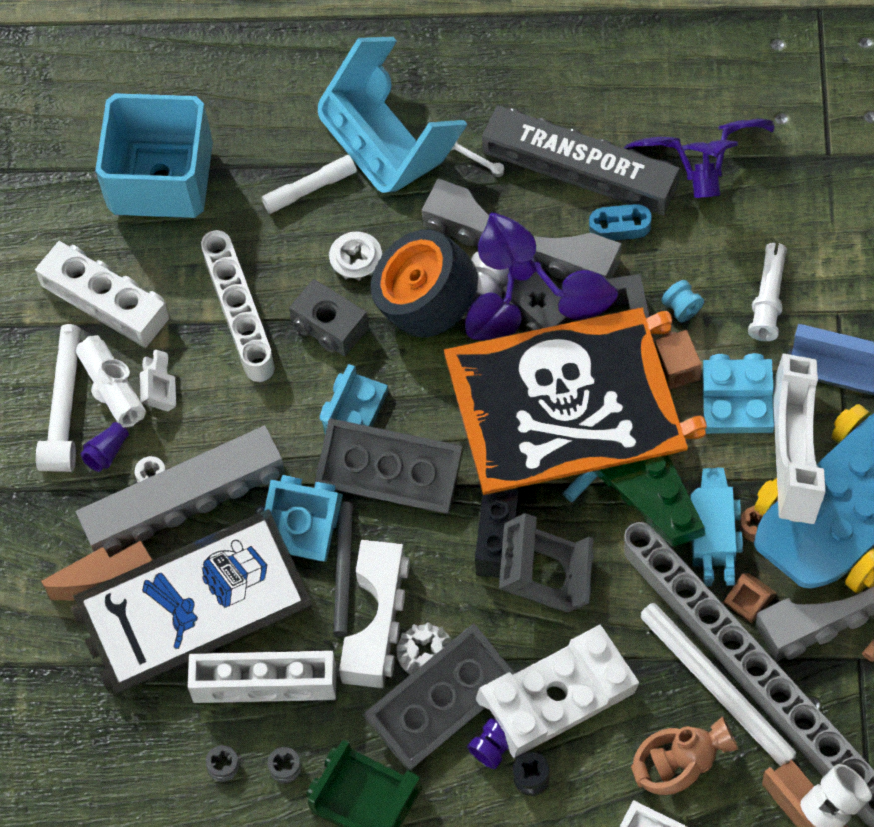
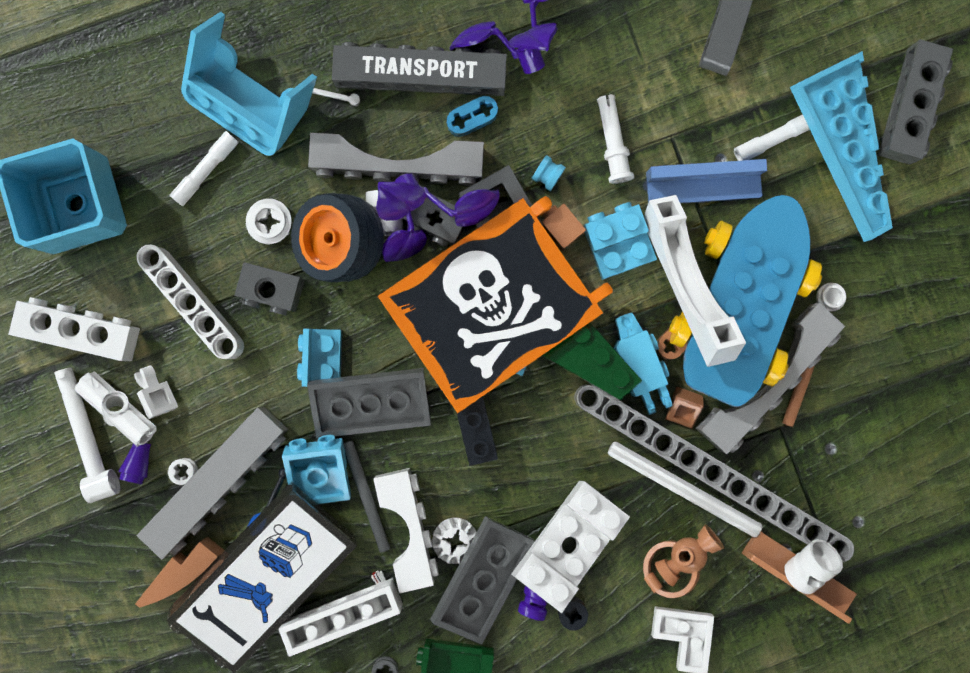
camera: 30 degrees left, 25 degrees up
dark grey panel [499,513,594,613] -> none

